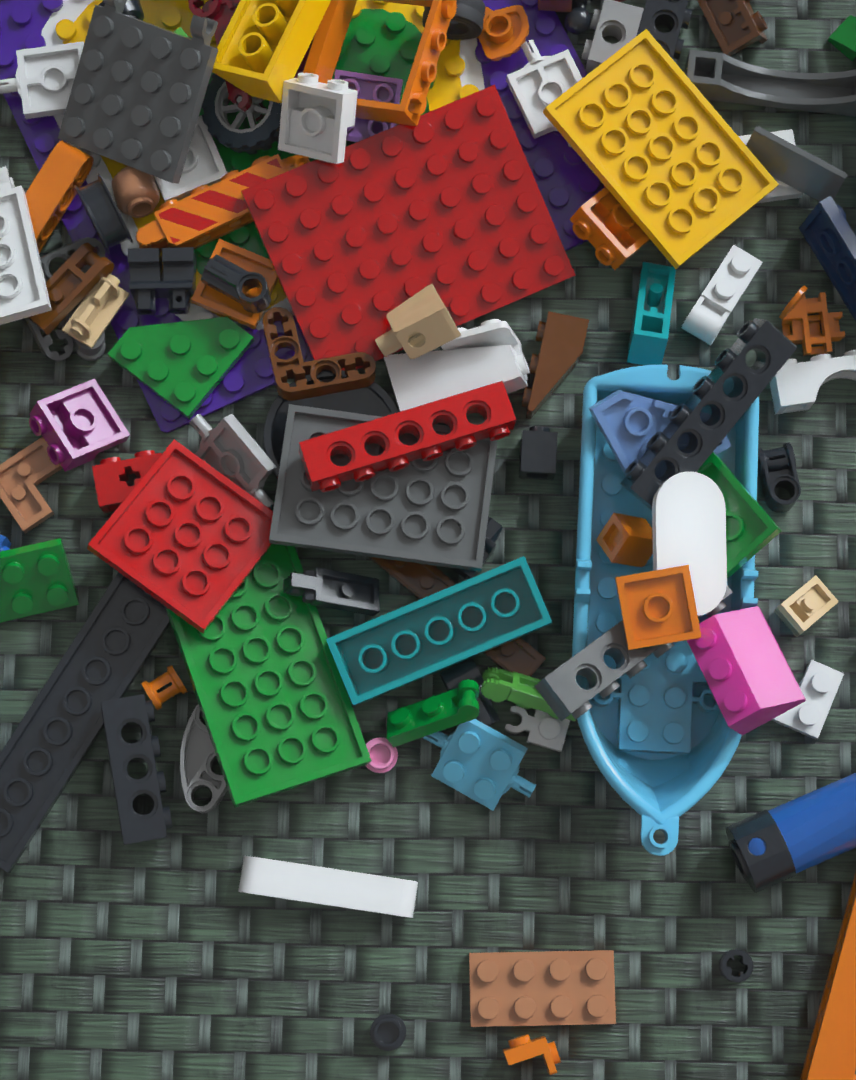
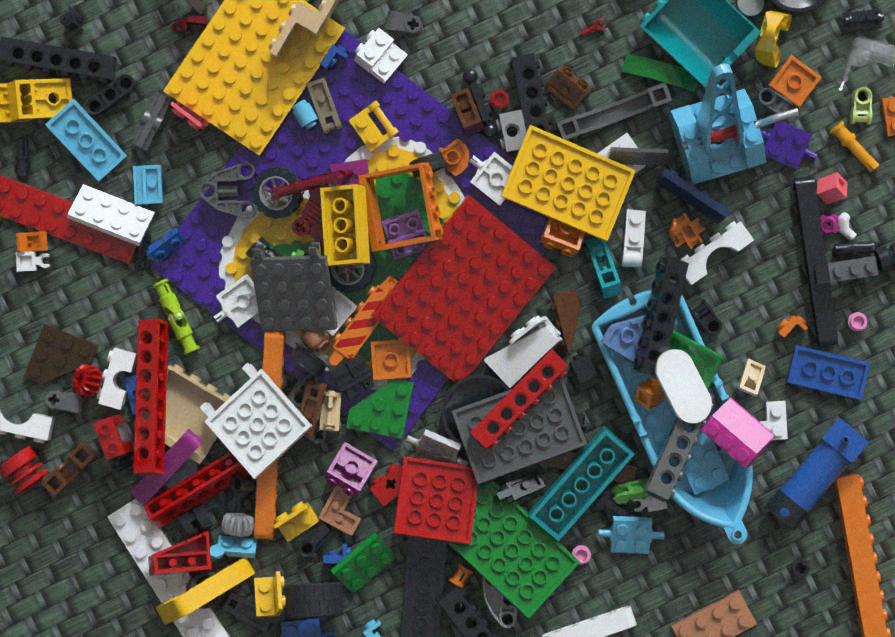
camera: 25 degrees left, 10 degrees up
black piece [201,254,271,313] -> none
reddish brown beam [263,307,376,401] -> none
white plate [278,73,358,164] -> none
tan torso [375,283,461,359] -> none
green plate [387,679,479,747] -> none
orange plate [615,565,701,650] -> none

